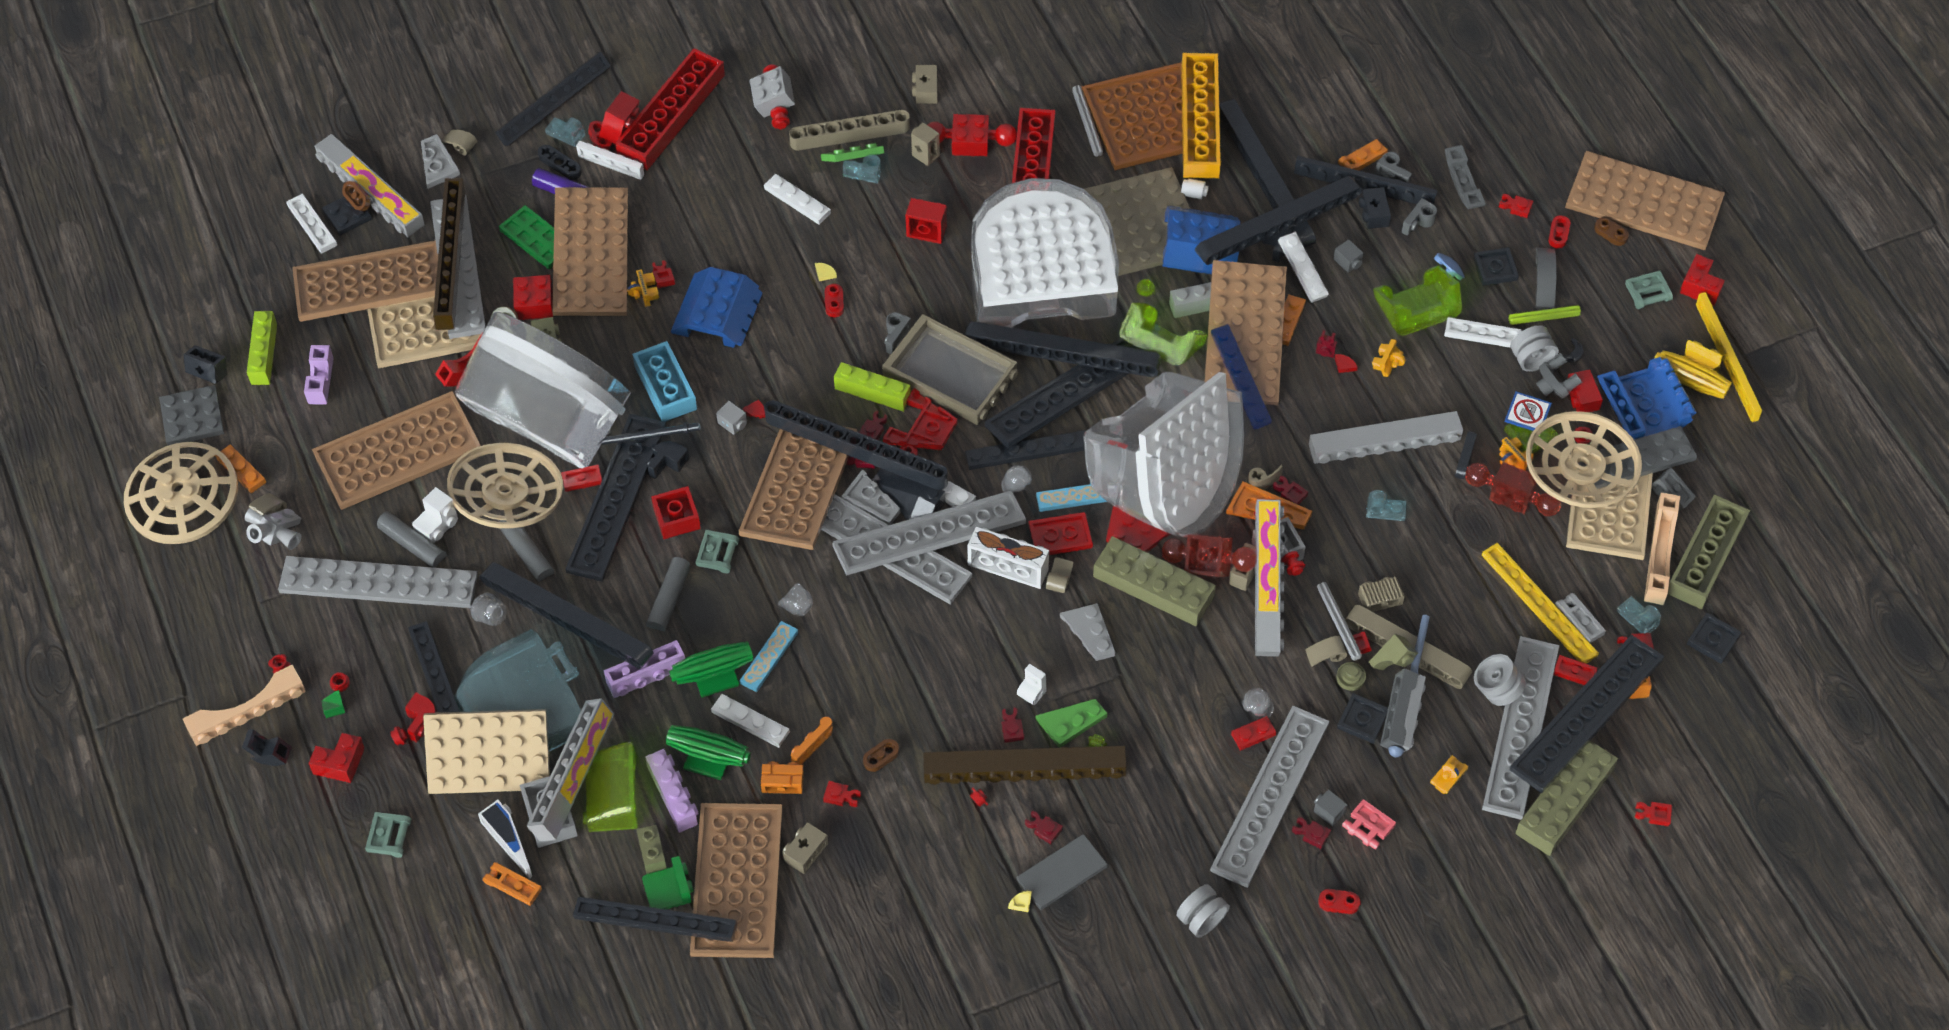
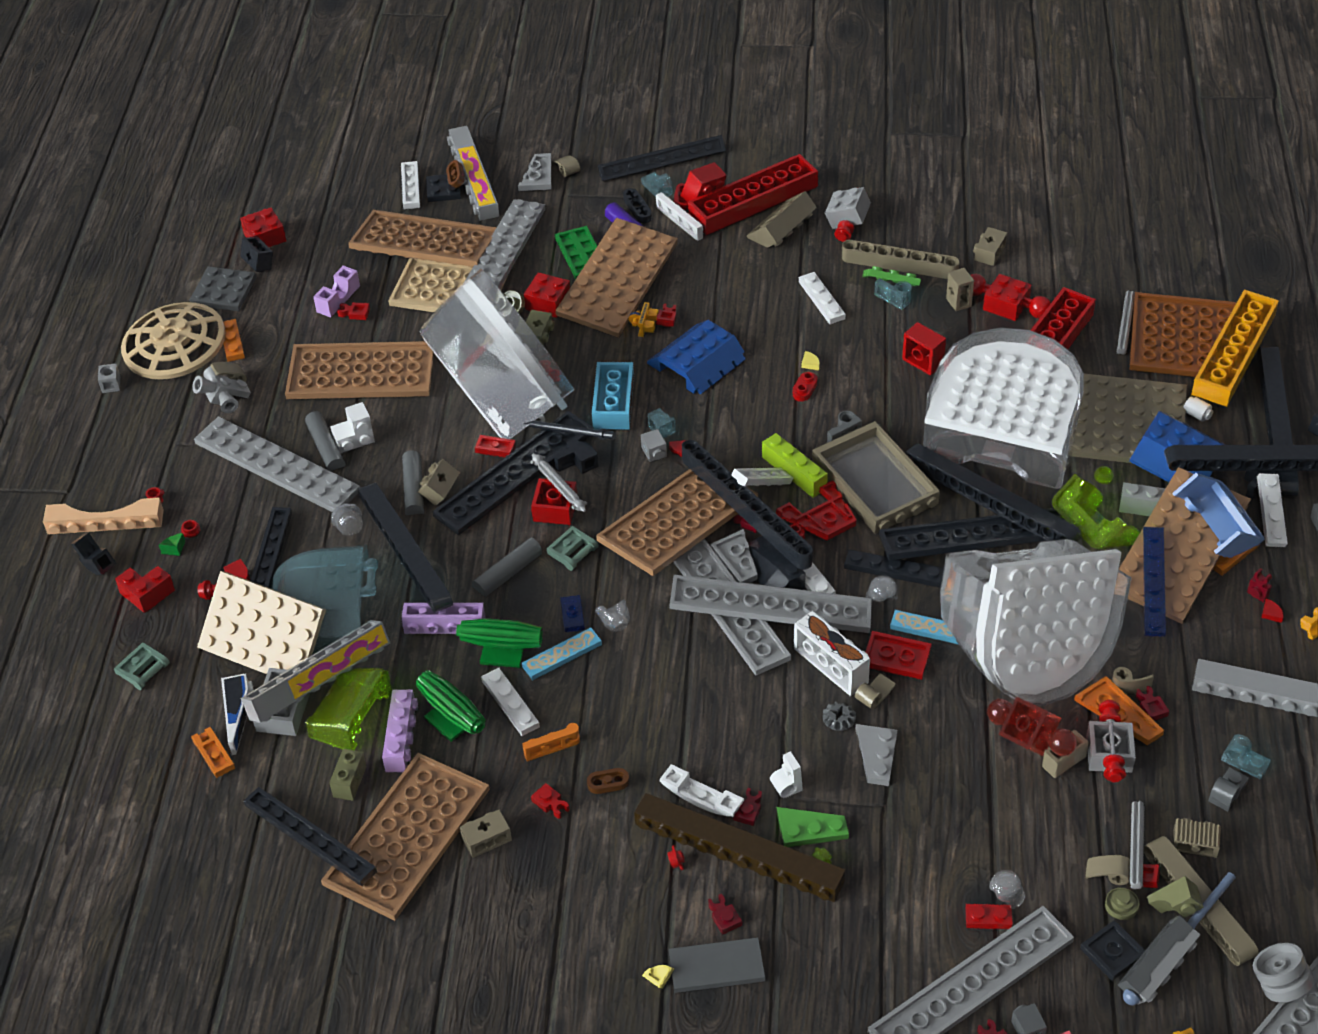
camera: 30 degrees right, 10 degrees down
lime brick [247,311,277,385] -> none
dark brown brick [433,178,465,330] -> none
tan dish [447,443,563,528] -> none
green bracket [642,856,694,910] -> none
orange brick [761,761,804,794] -> none
dark red plate [858,411,887,440] -> none
olive brick [1093,536,1216,626] -> none
red wing [1106,489,1173,552] -> none
brick [1255,499,1284,656] -> none
none -> light grey brick [98,363,121,393]
none -> red brick [240,207,286,247]
none -> red plate [337,302,370,320]
none -> dark tan brick [418,459,460,506]
none -> light grey wheel [531,453,587,512]
none -> clear blue plate [560,595,585,632]
none -> clear light blue brick [647,408,675,438]
none -> white slope [660,764,744,817]
none -> white plate [732,468,793,486]
none -> dark tan slope [746,191,817,248]
none -> dark grey gear [823,702,856,731]
none -> medium blue windscreen [1173,473,1265,558]
none -> dark grey plate [1208,767,1249,812]

